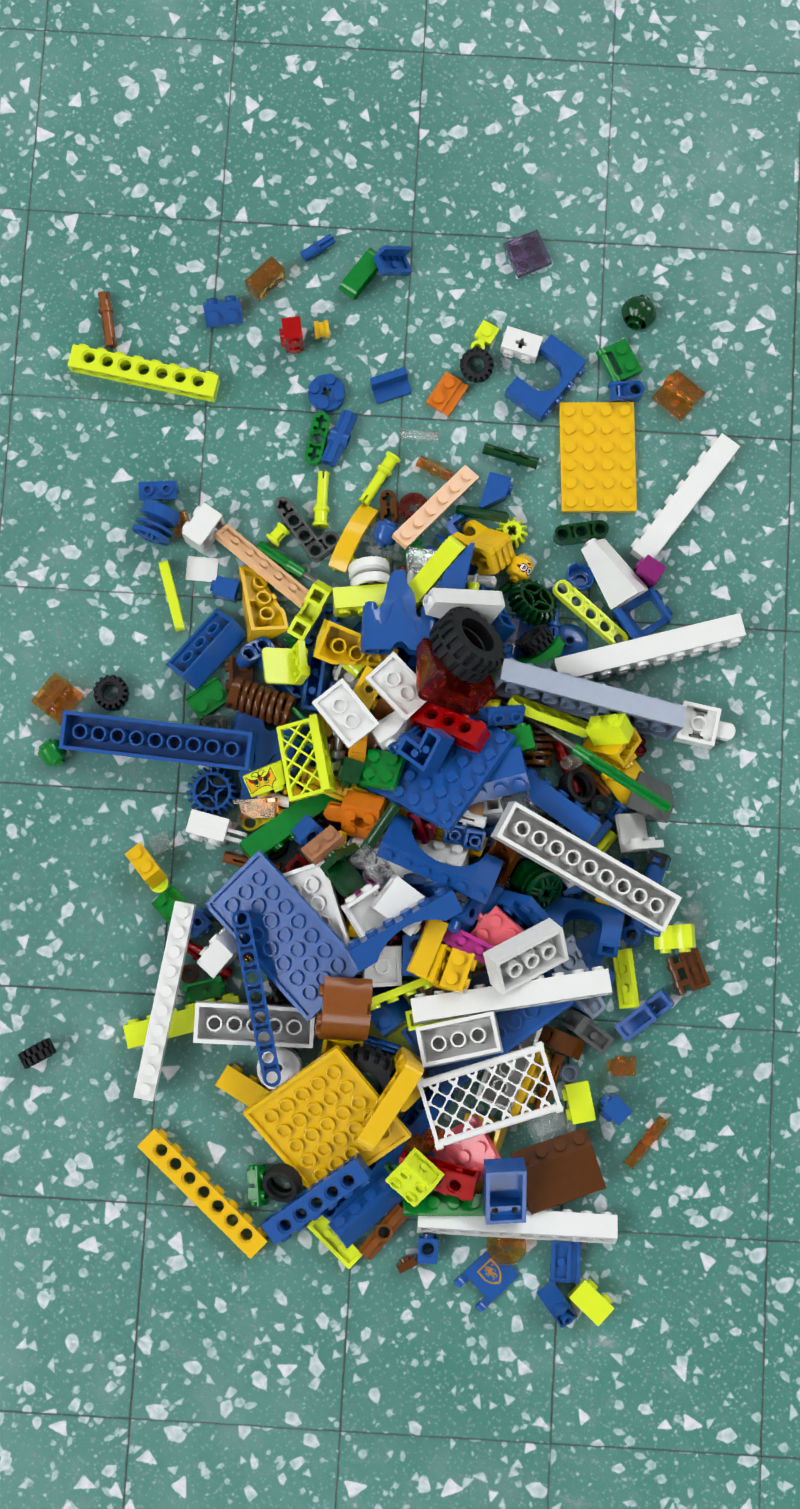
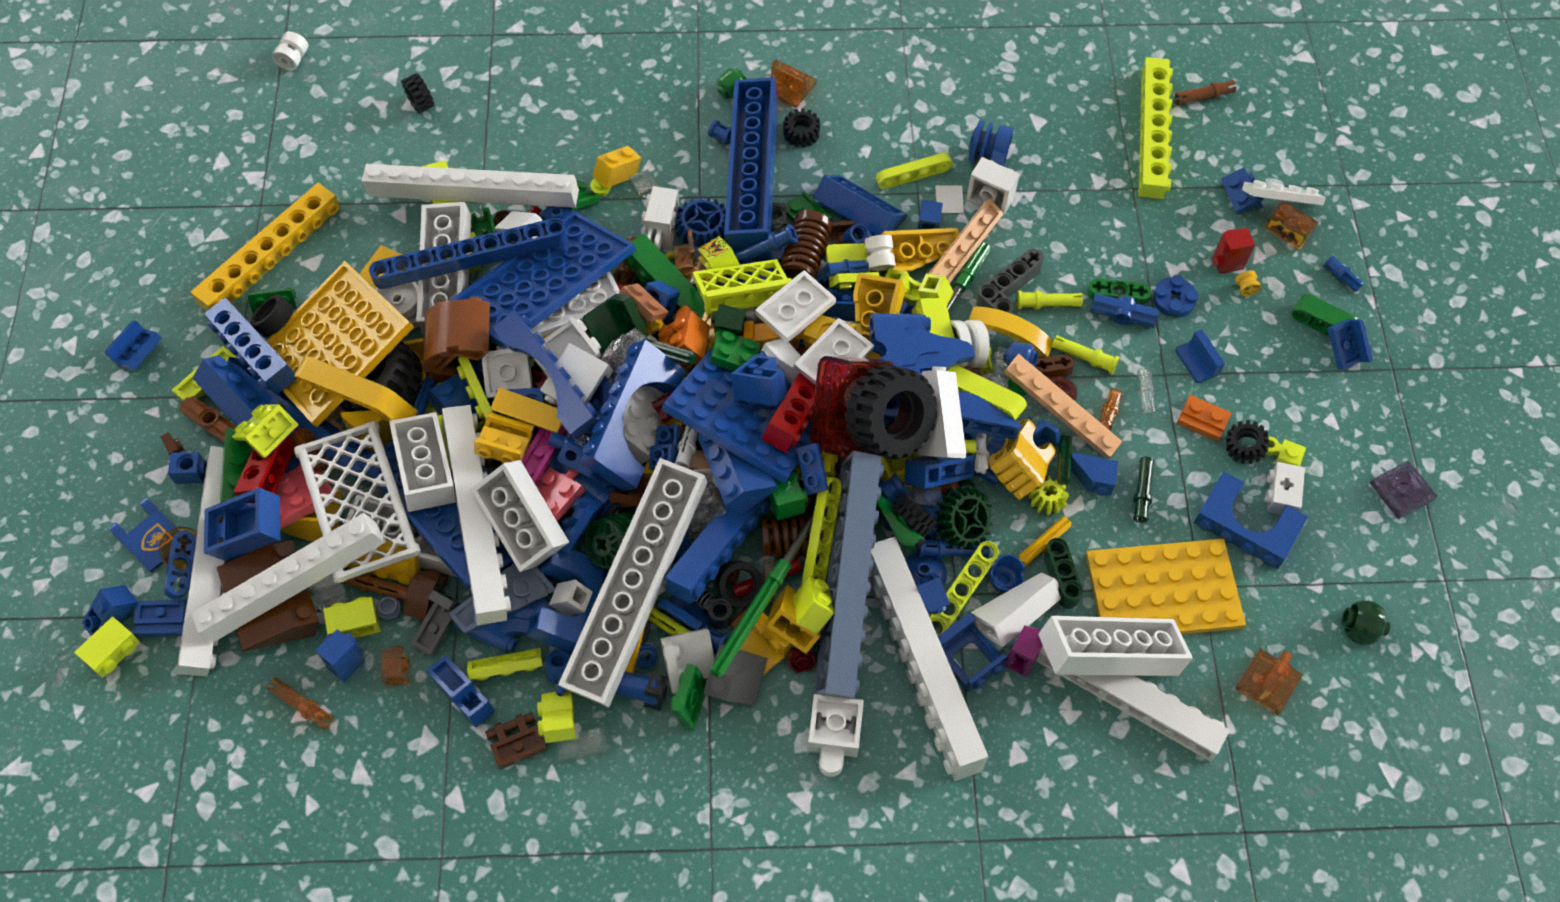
camera: 85 degrees right, 20 degrees down
blue bracket [139,481,179,501] -> none
neon yellow bush [266,522,291,547] -> none
yellow head [506,554,534,583] -> none
green plate [596,338,642,382] -> none
blue piece [608,380,644,402] -> none
none -> blue bracket [105,320,162,371]
none -> blue beam [164,531,196,600]
none -> white brick [191,513,385,642]
none -> white brick [549,580,593,616]
none -> green plate [671,664,706,731]
none -> blue bush [708,120,731,145]
none -> blue pin [734,225,798,265]
none -> blue axle [825,259,869,277]
none -> white wheel [864,235,896,271]
none -> blue slope [914,572,950,615]
none -> yellow axle [1018,516,1072,567]
none -> white brick [1038,616,1193,676]
none -> white plate [1242,180,1326,205]

